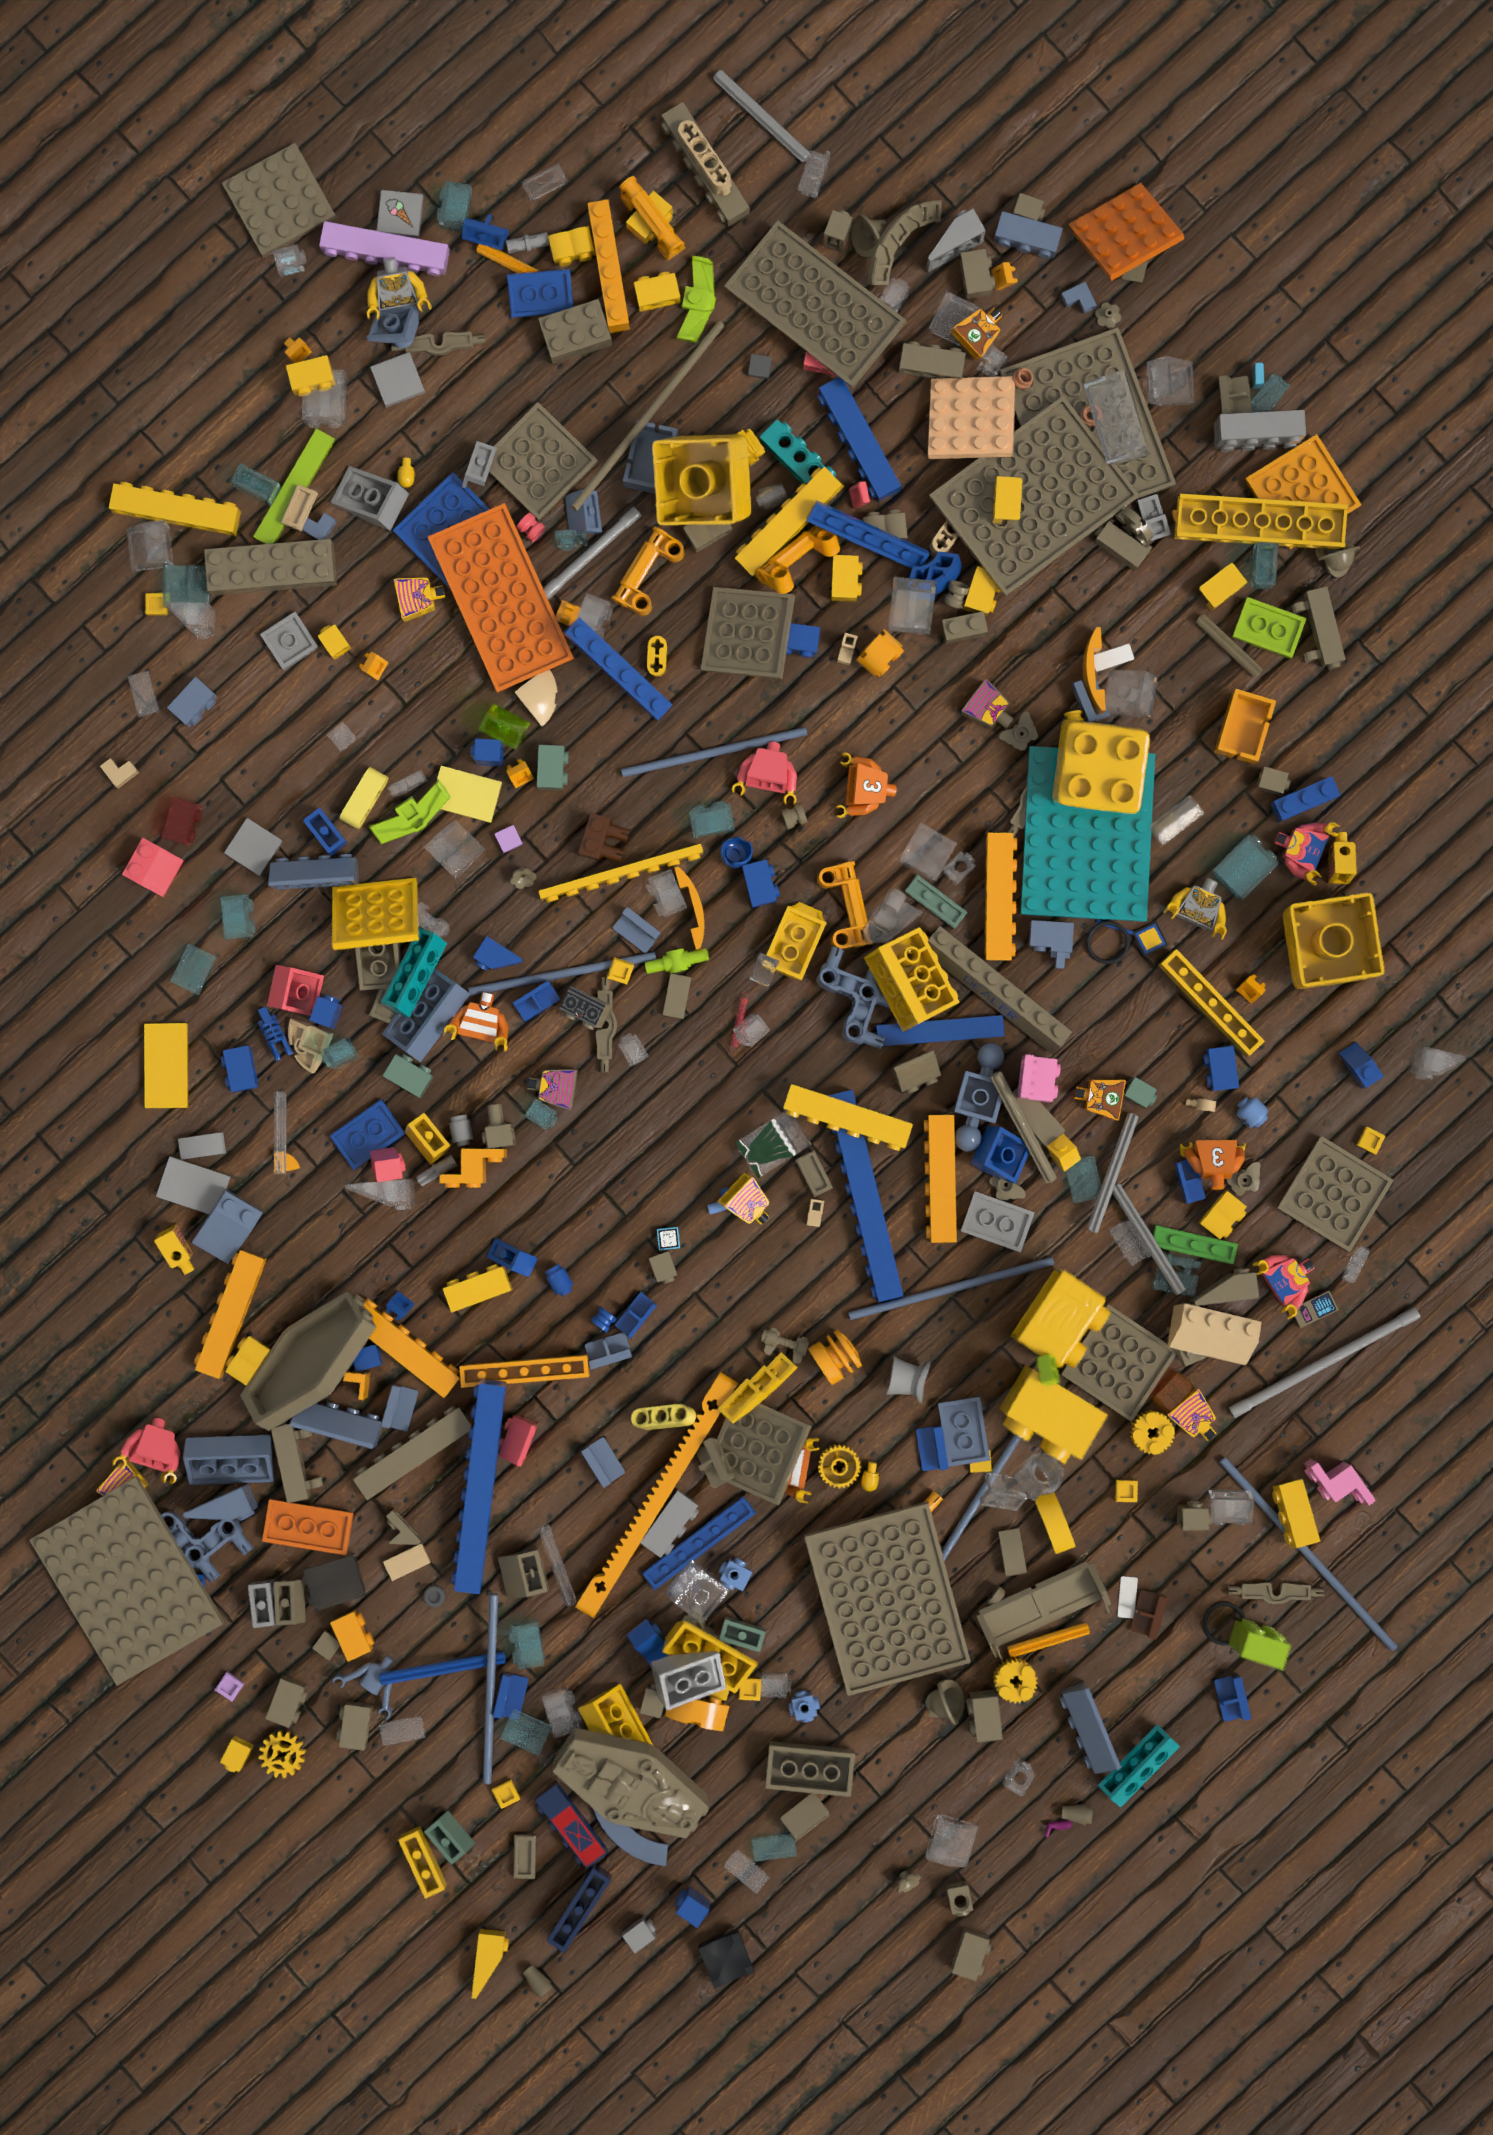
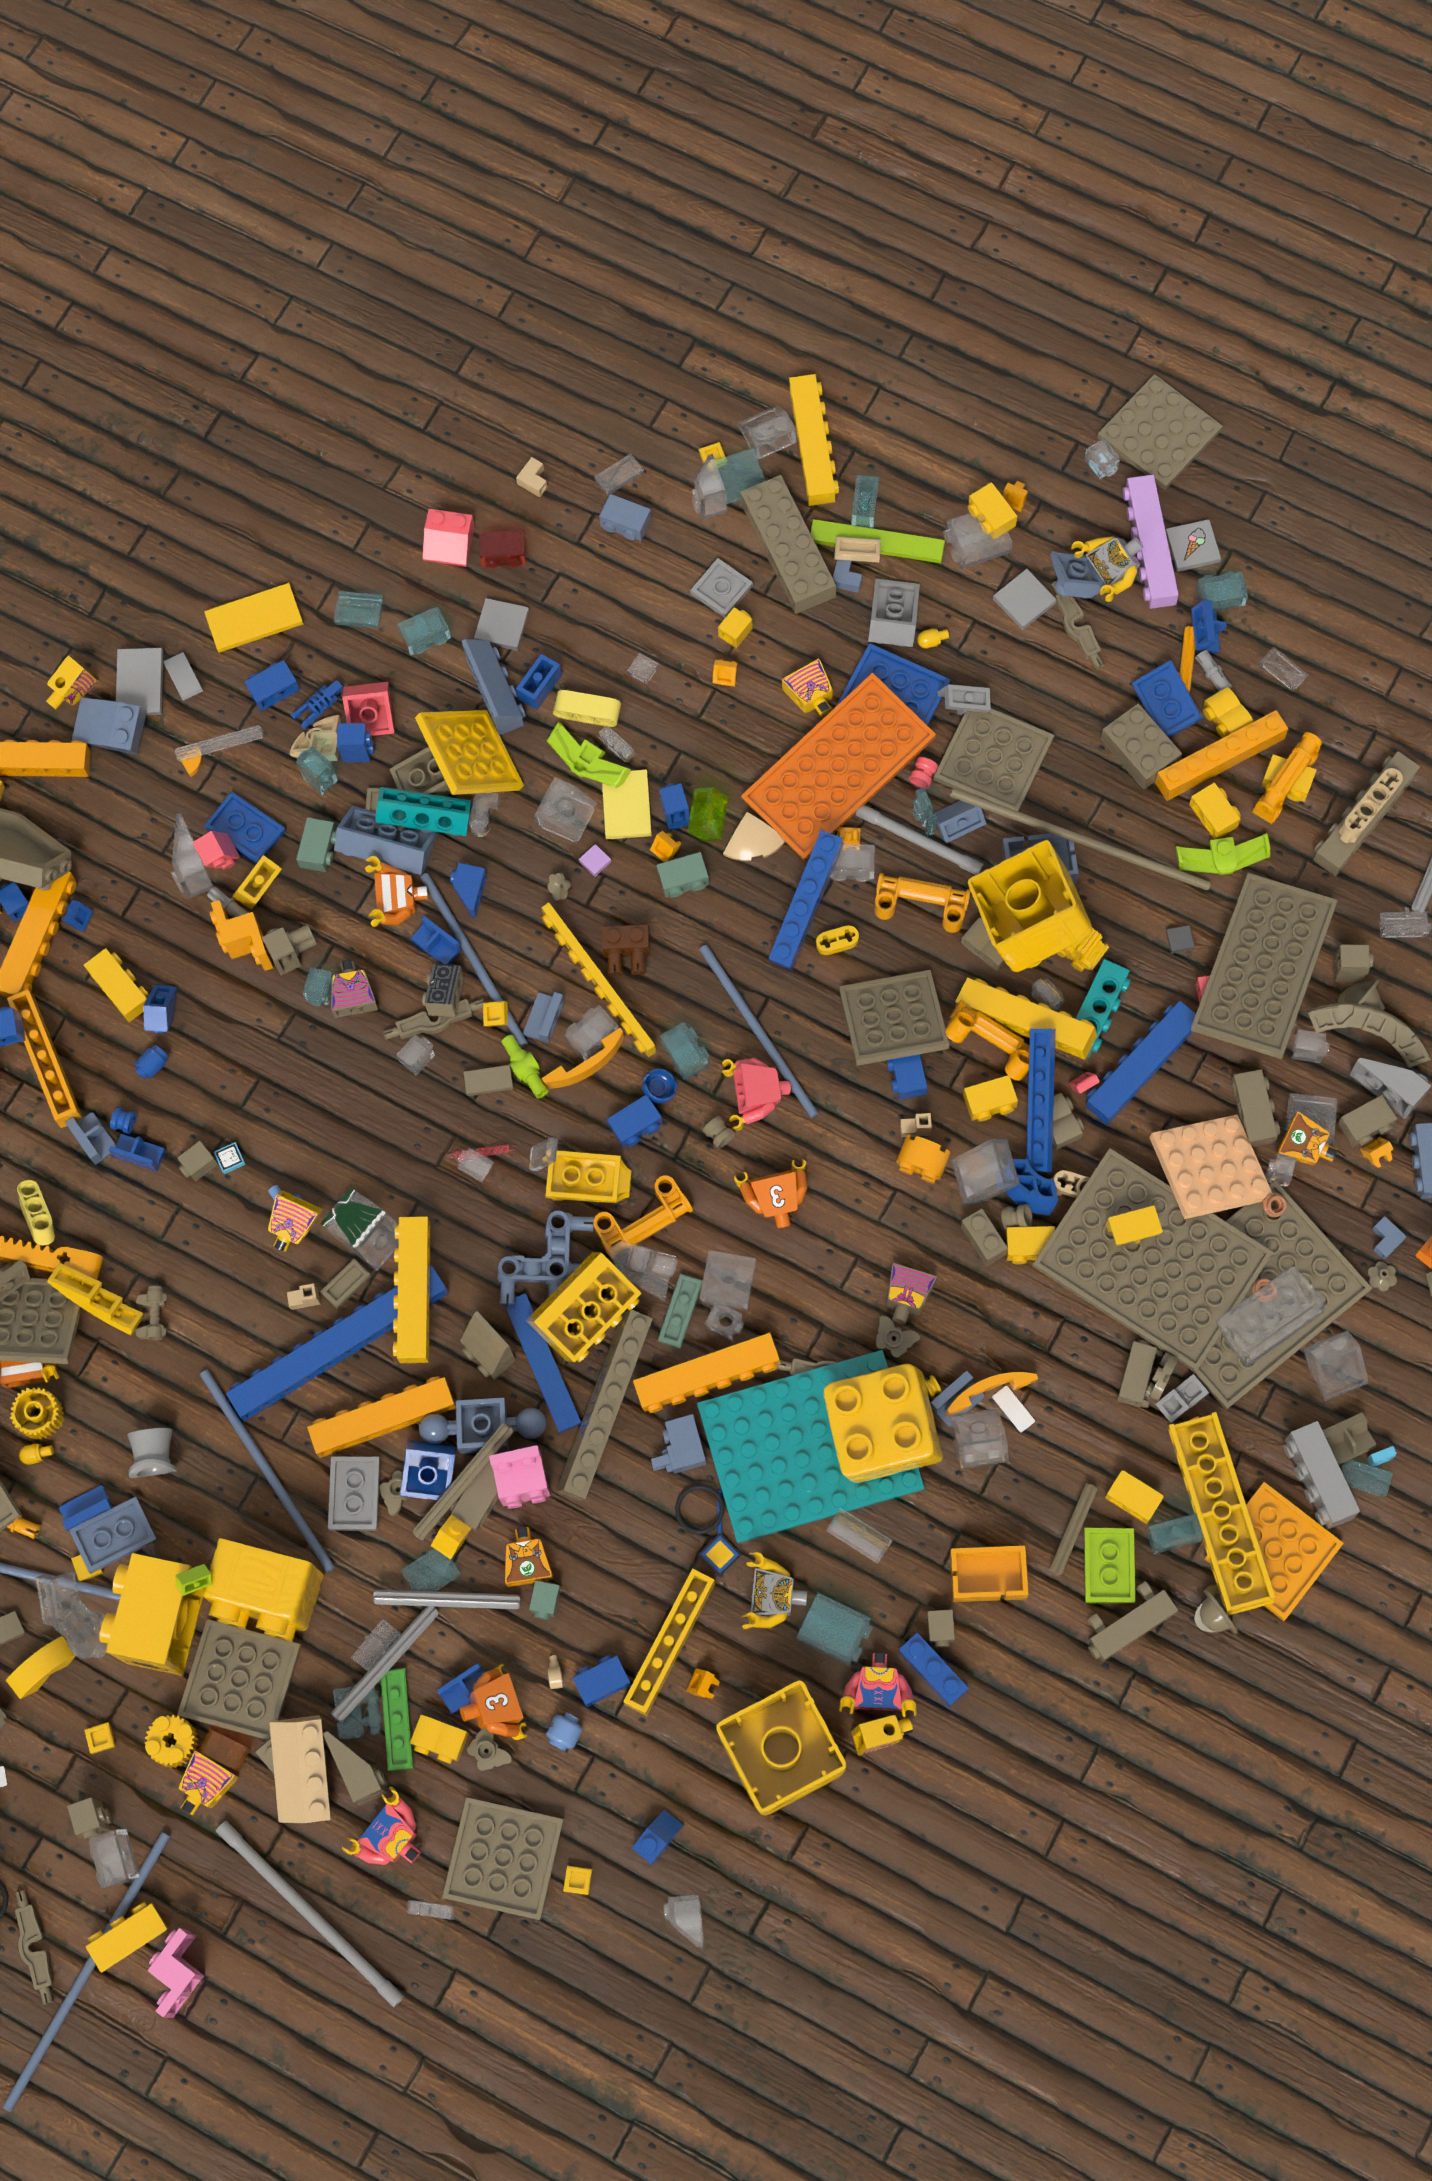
camera: 80 degrees right, 15 degrees down
light grey brick [449,1115,473,1147] -> none
light orange wheel [808,1329,862,1386] -> none
tile [1294,1291,1339,1328] -> none

